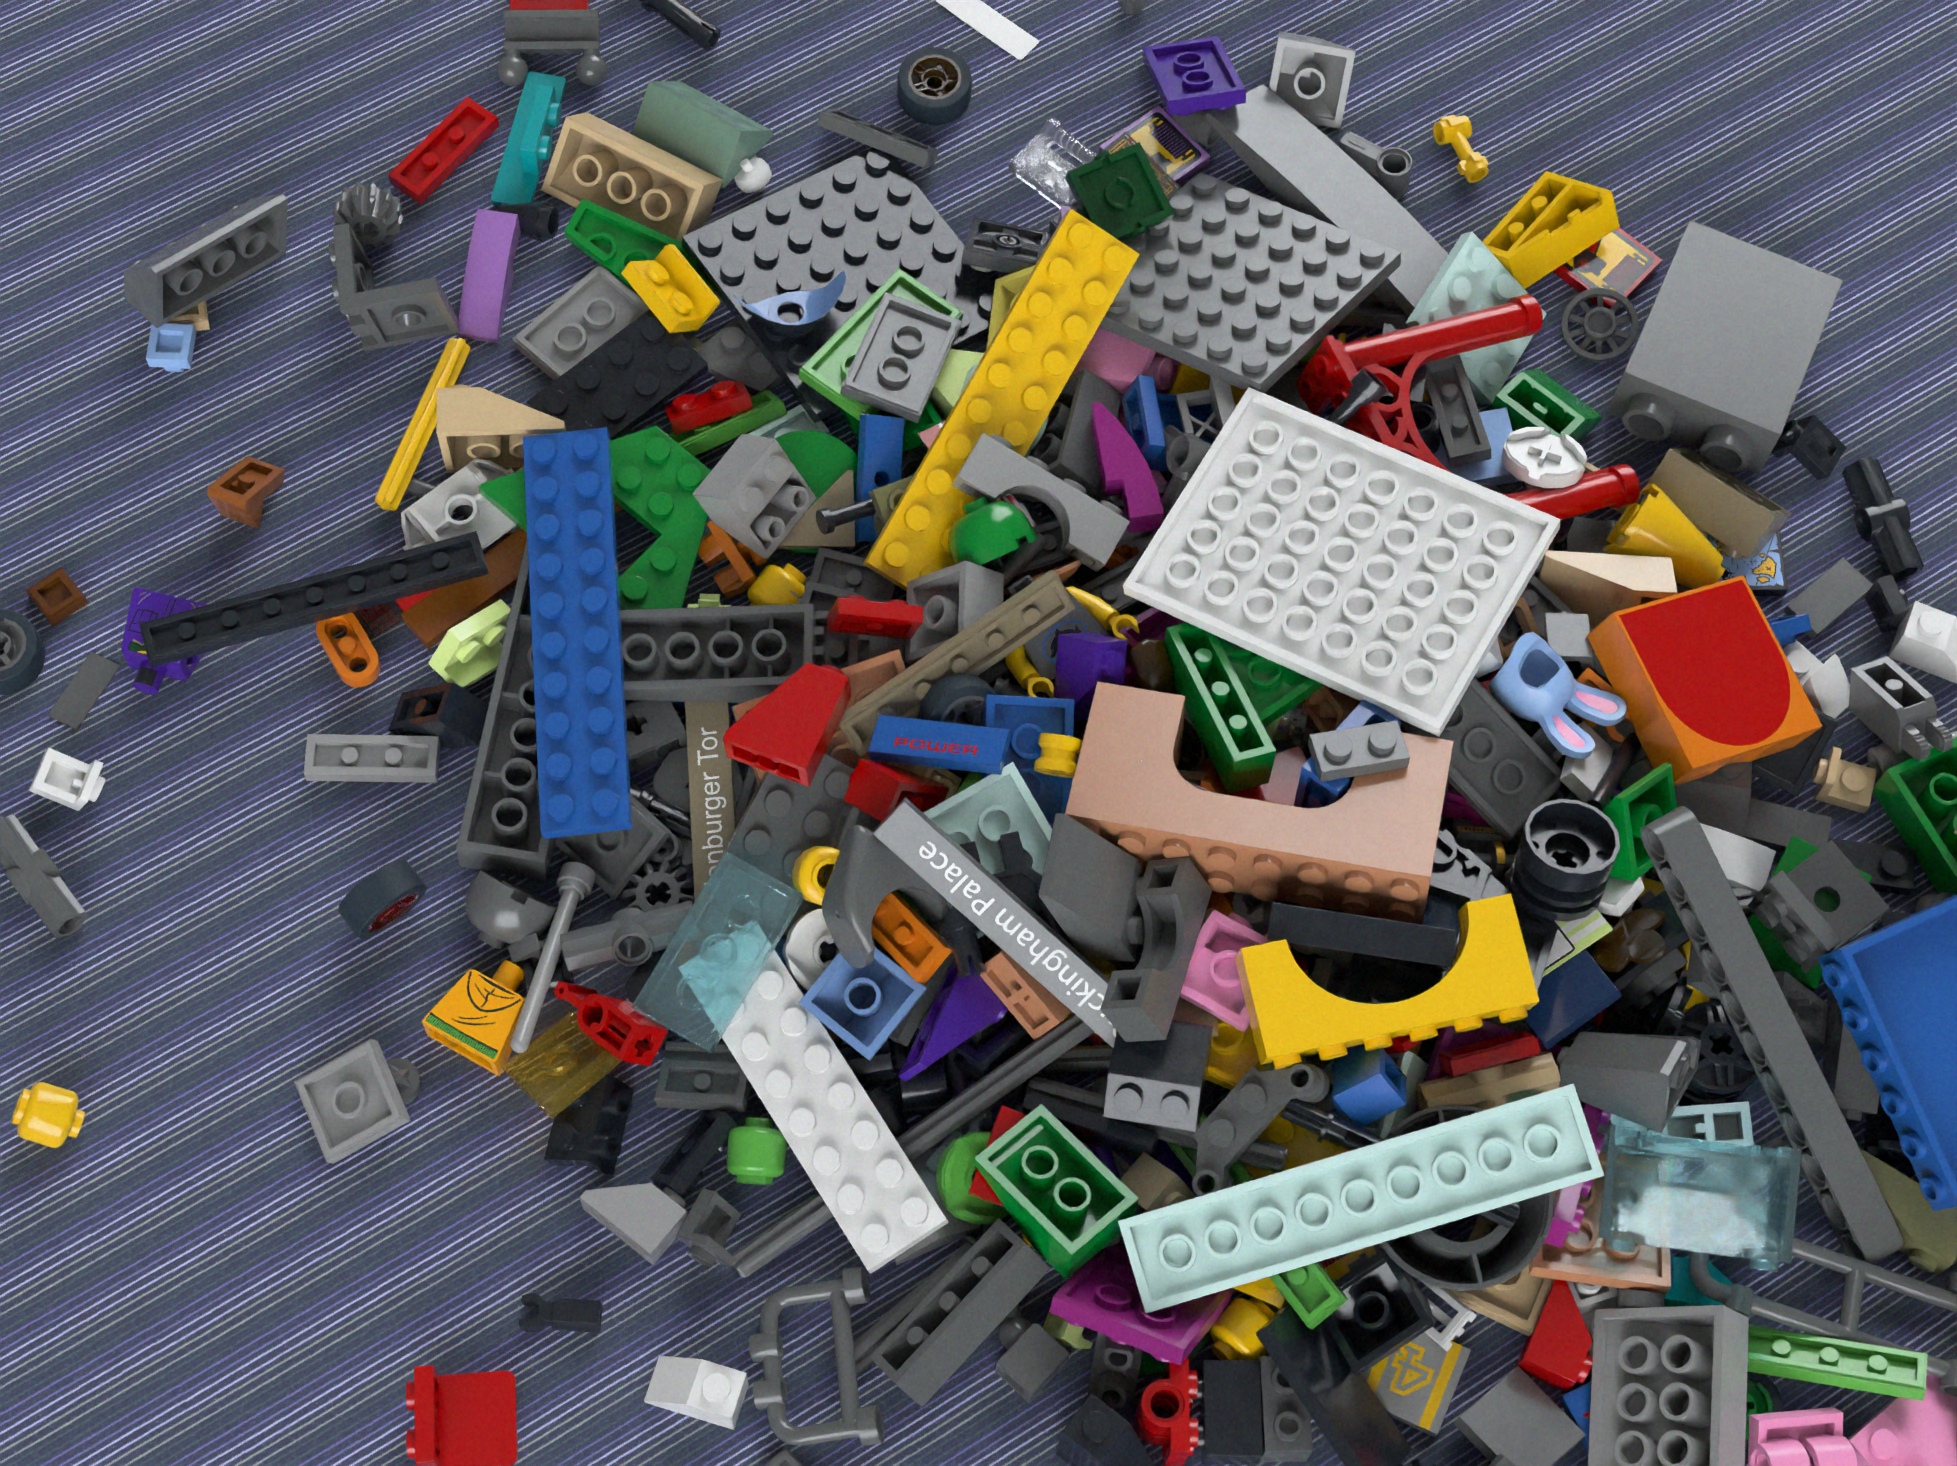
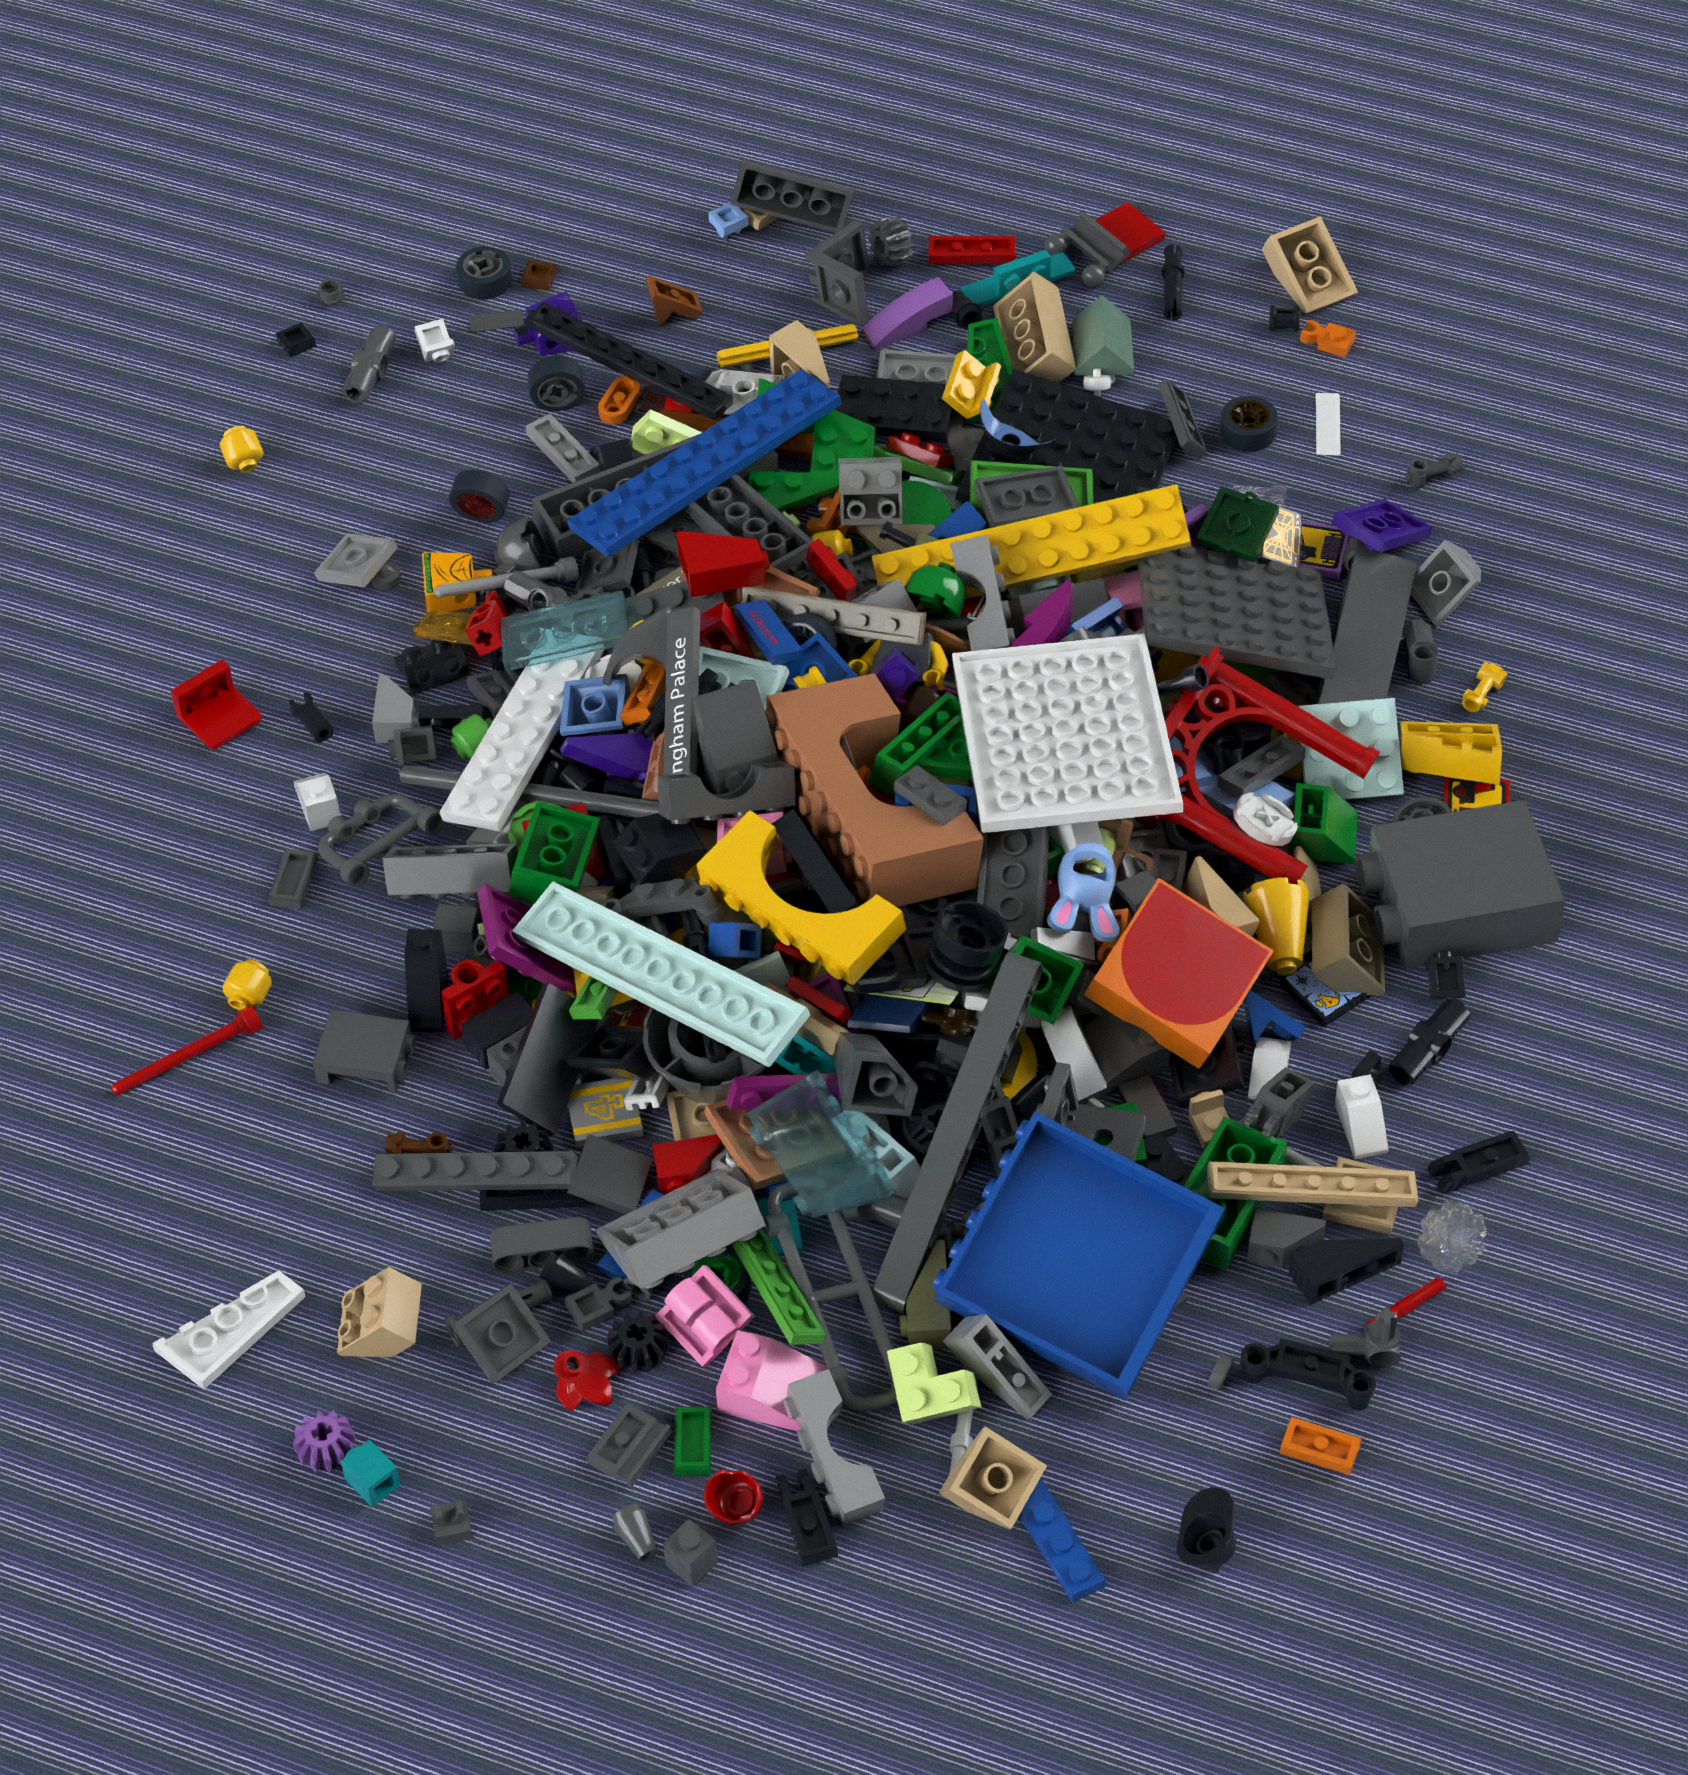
camera: 60 degrees right, 15 degrees down
dark grey tile [1783,557,1873,640] -> none
none -> black wheel [528,356,586,412]

